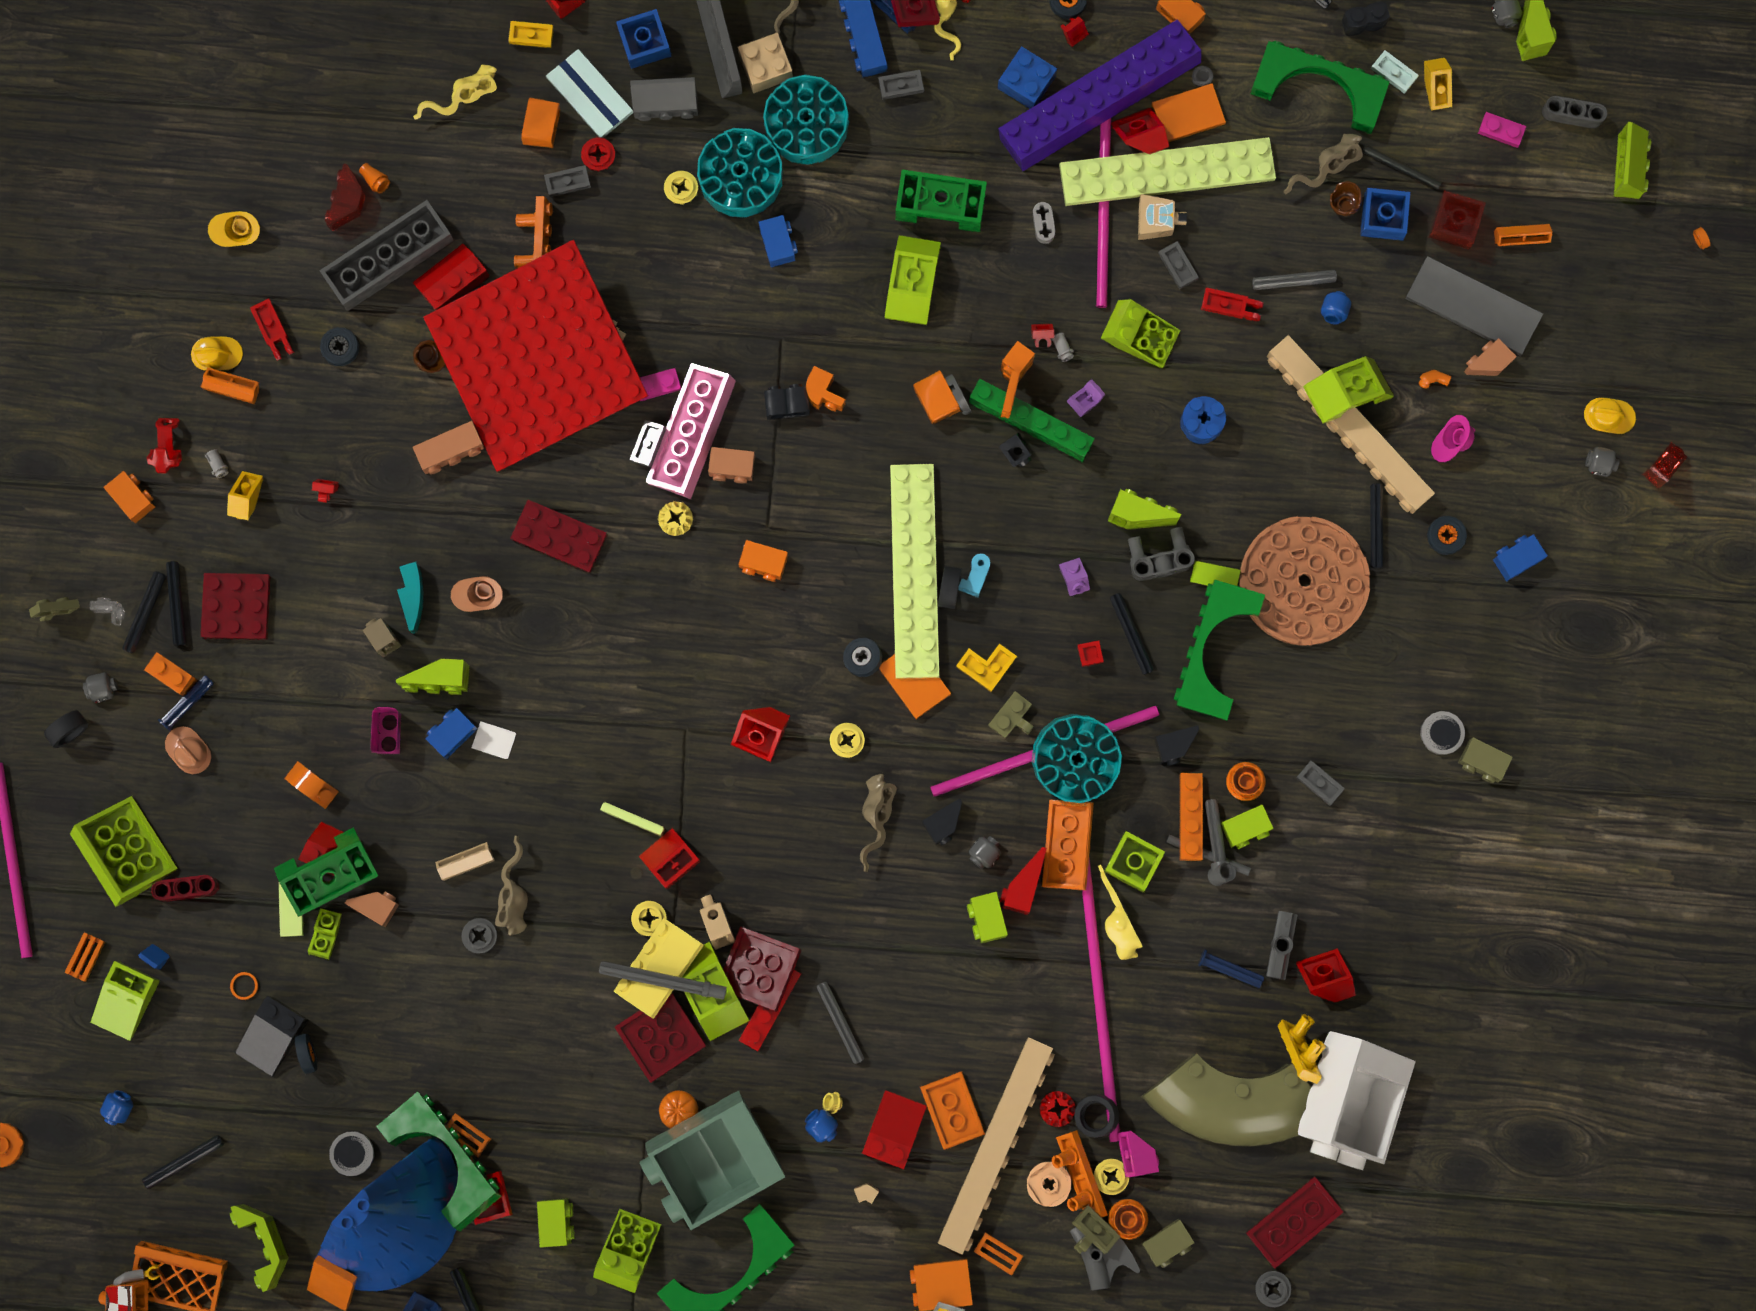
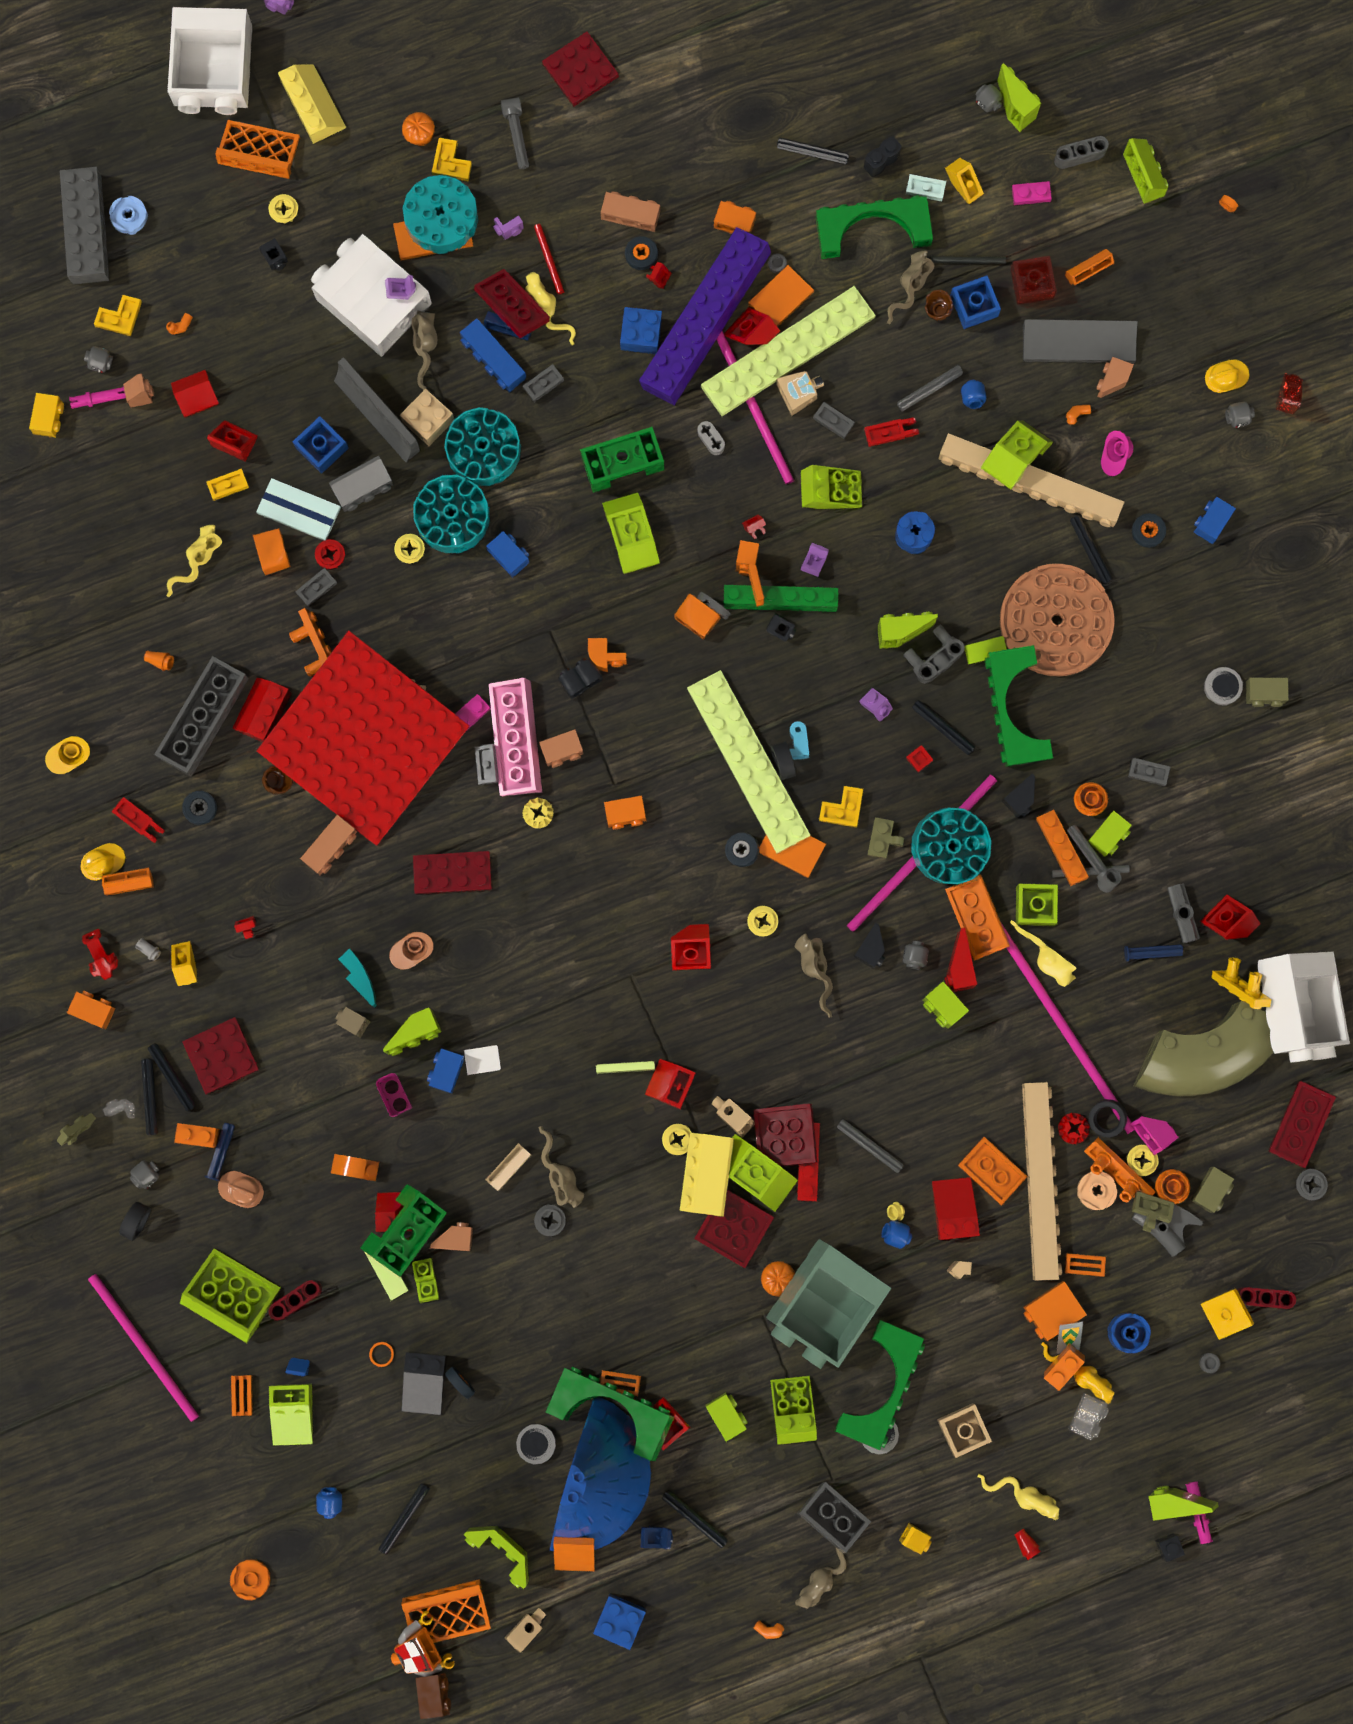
camera: 25 degrees left, 0 degrees up
clear red slope [325,164,366,231] -> none
dark grey axle [599,961,727,1000] -> none
light grey pin [1051,333,1074,362] -> none

